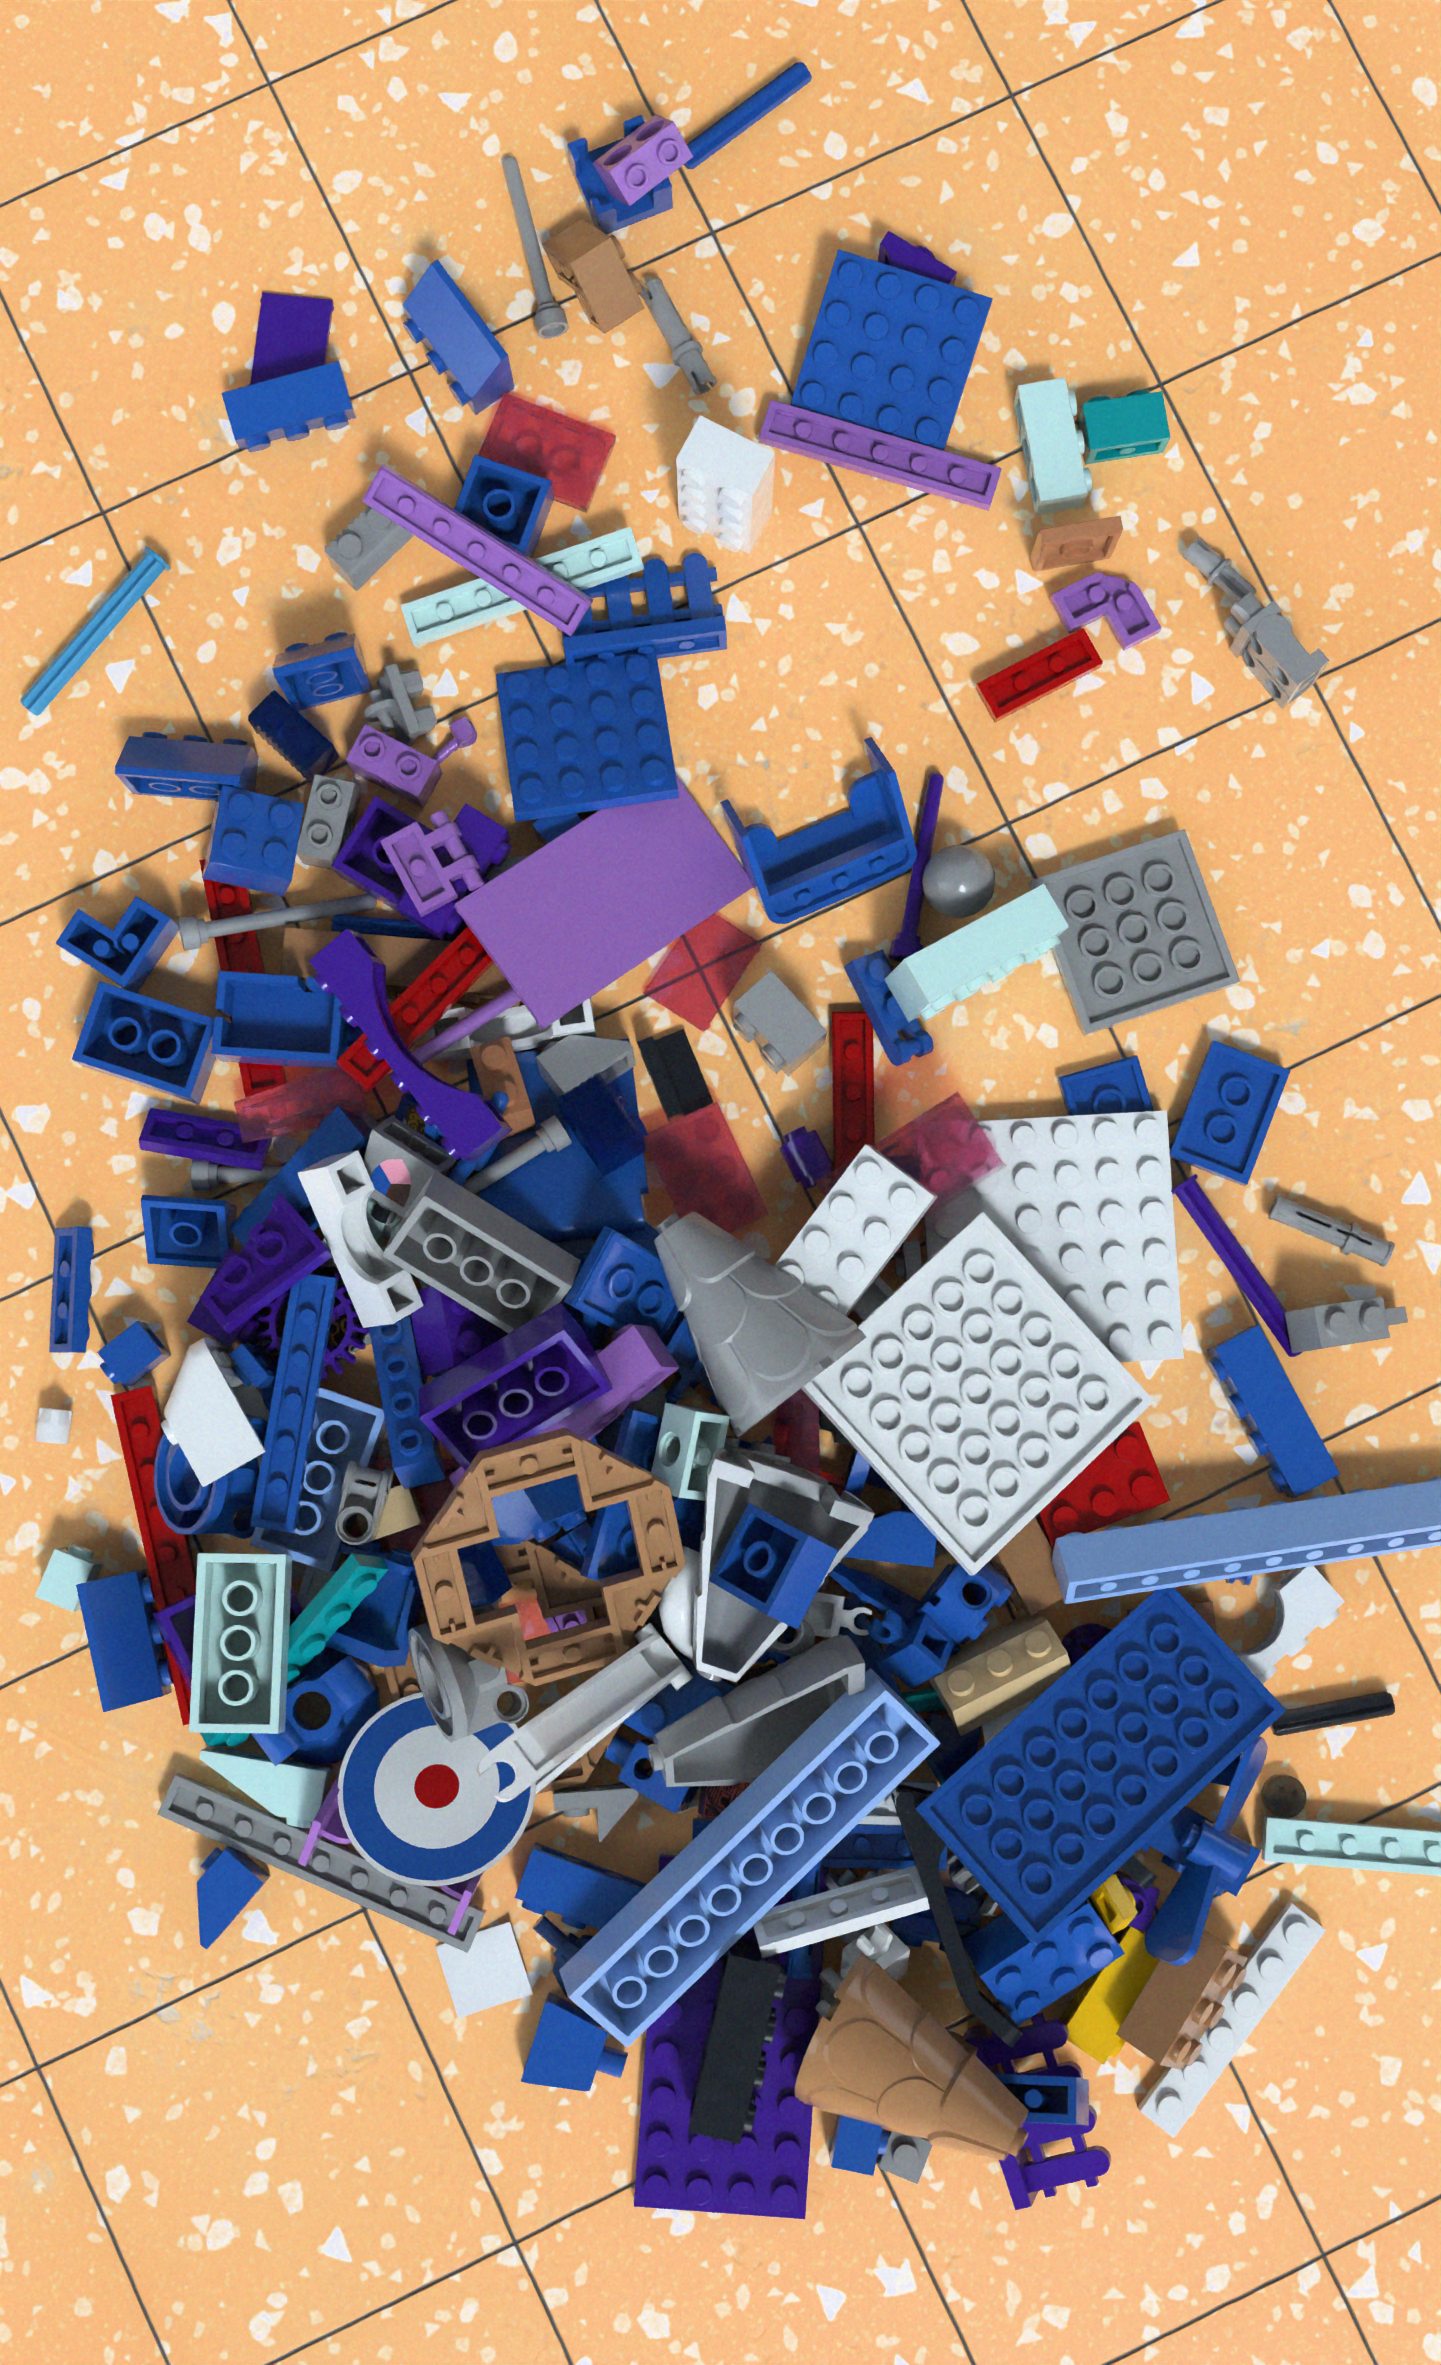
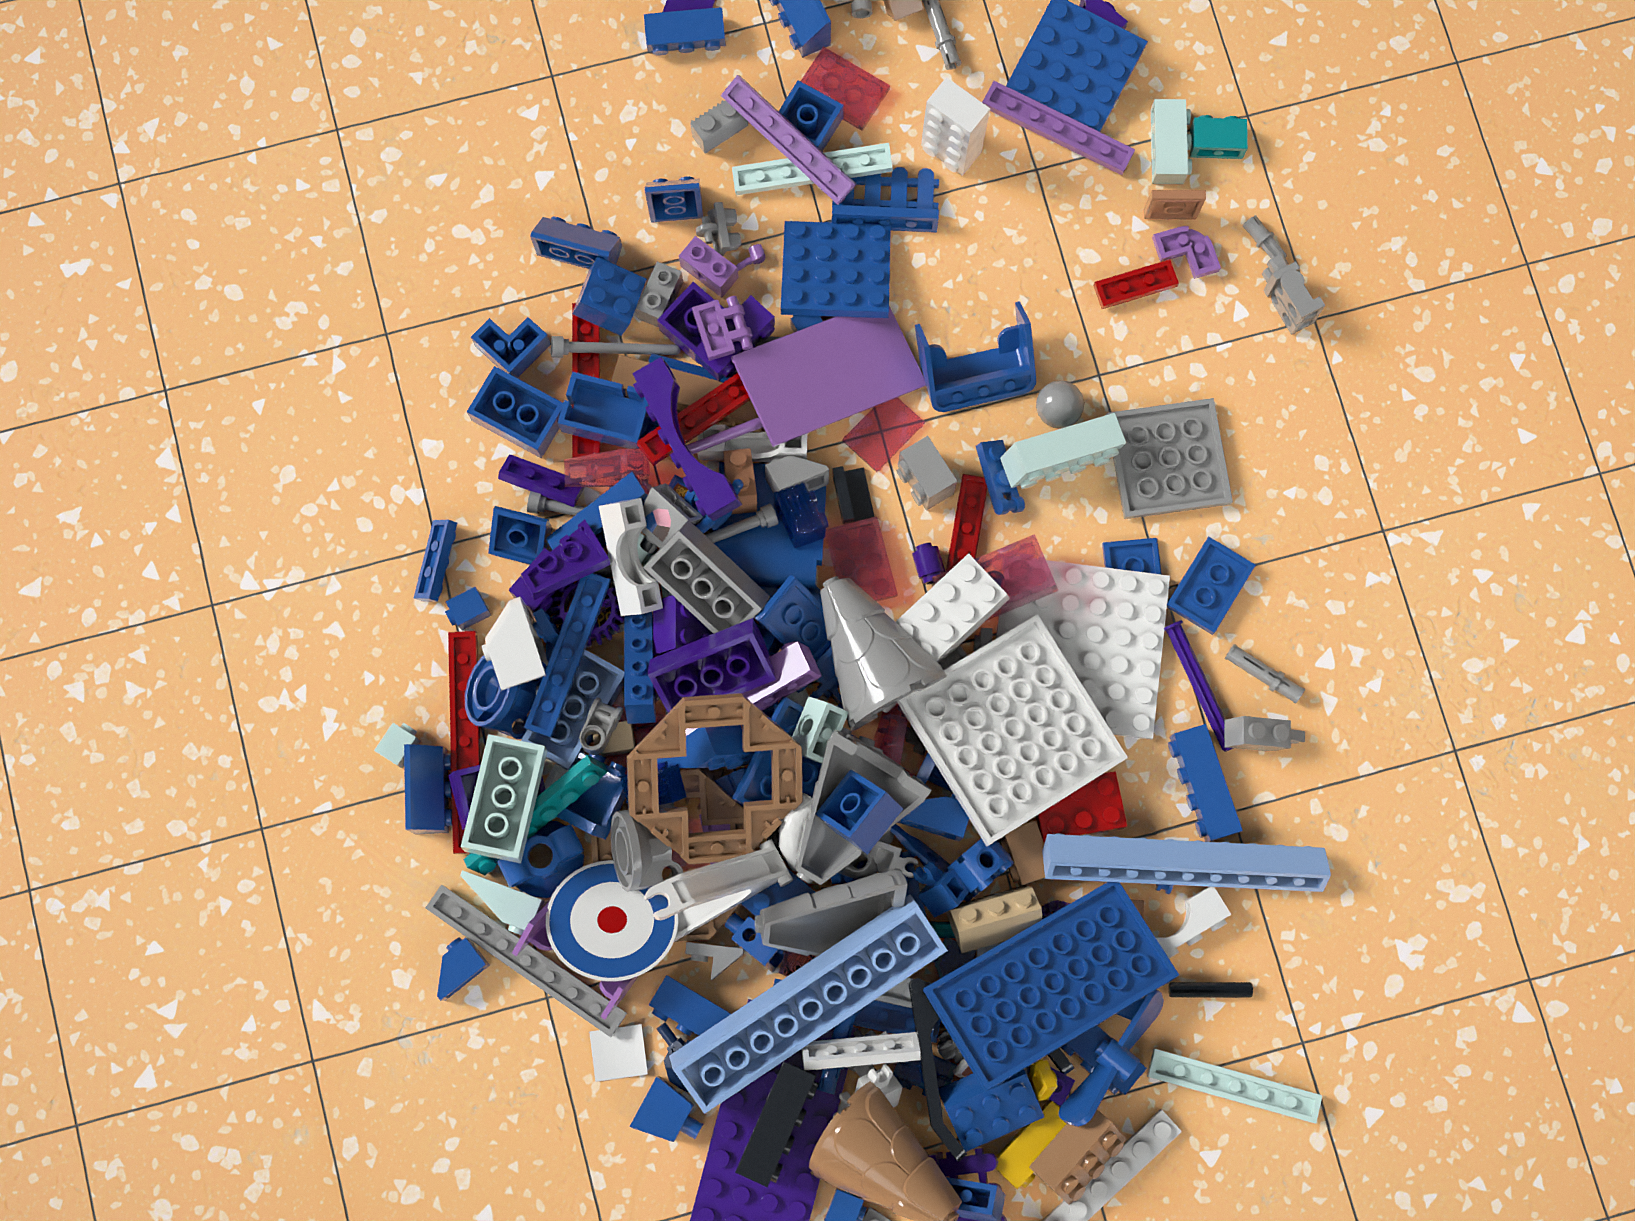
camera: 10 degrees right, 5 degrees down
dark azure axle [20,546,171,716] -> none
white hose [34,1408,73,1444] -> none
clear blue brick [248,690,339,783] -> none
dark purple piece [888,772,944,963] -> none
clear smoke tile [1261,1773,1306,1818] -> none

